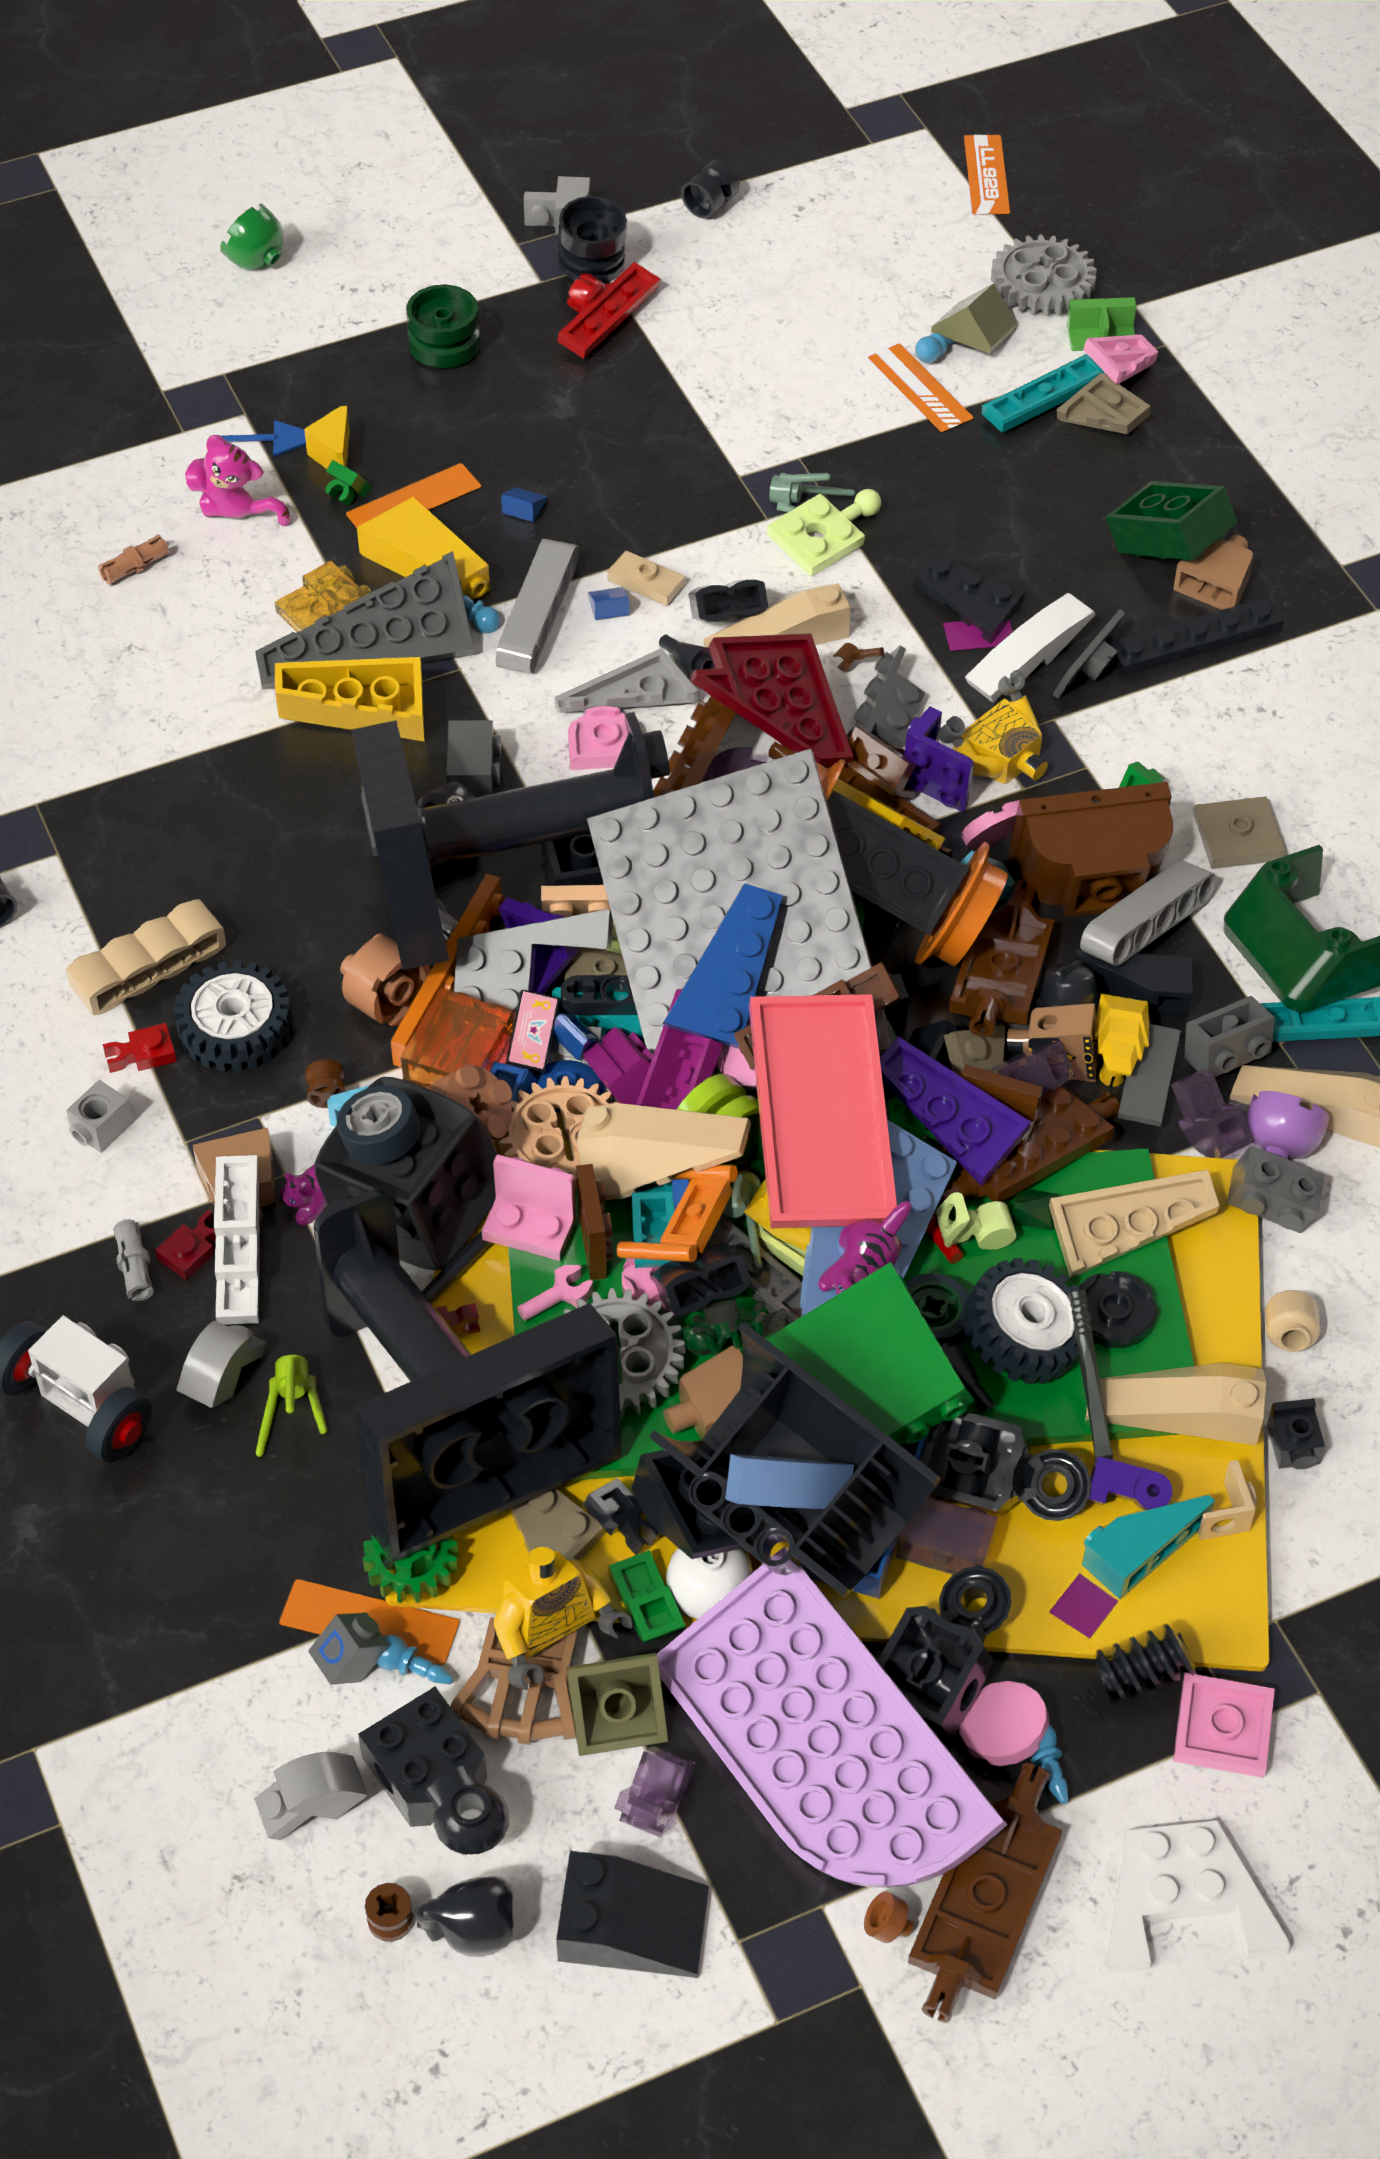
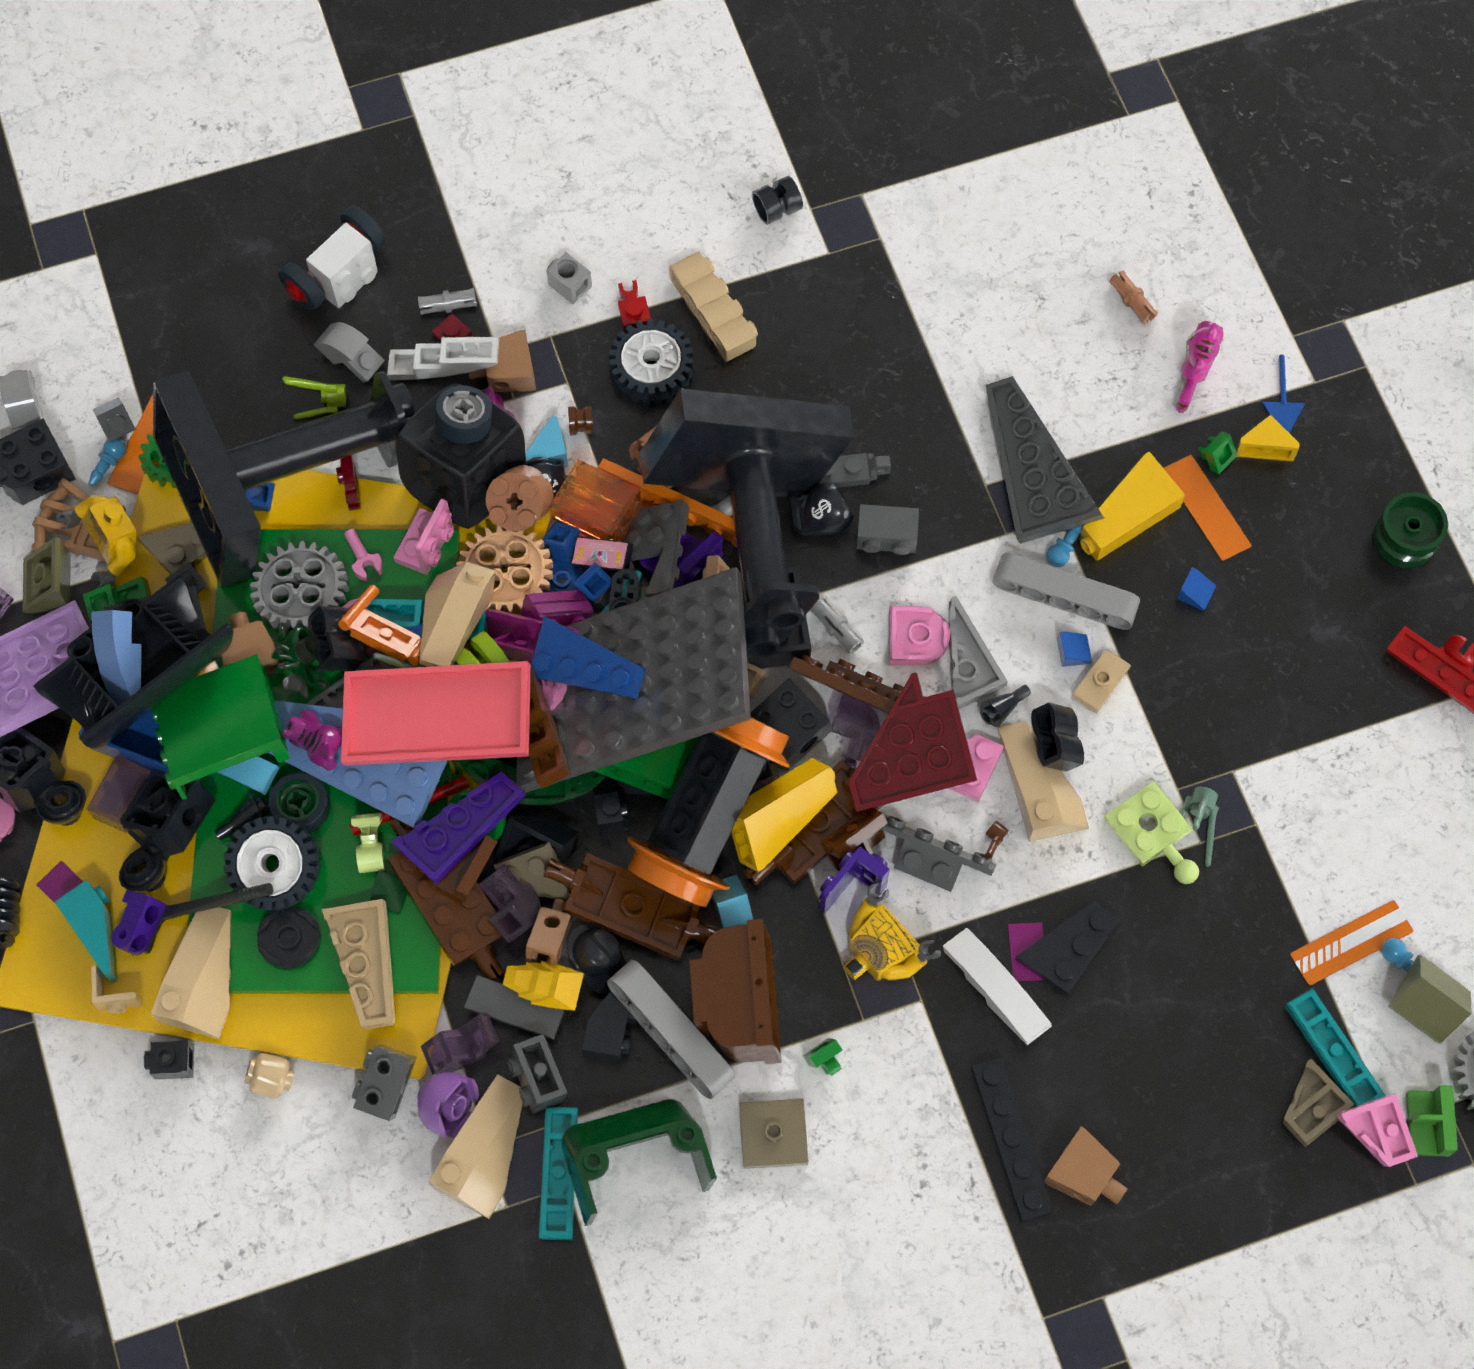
camera: 95 degrees right, 15 degrees up
clear yellow plate [274,560,371,632] -> none
yellow wedge [275,657,425,742] -> none
black bar [422,1230,492,1304] -> none
reddish brown plate [576,1164,613,1280] -> none
bright pink tile [961,800,1019,850] -> none
dark grey piece [1052,609,1125,698] -> none
dark green brick [1106,481,1238,561] -> none

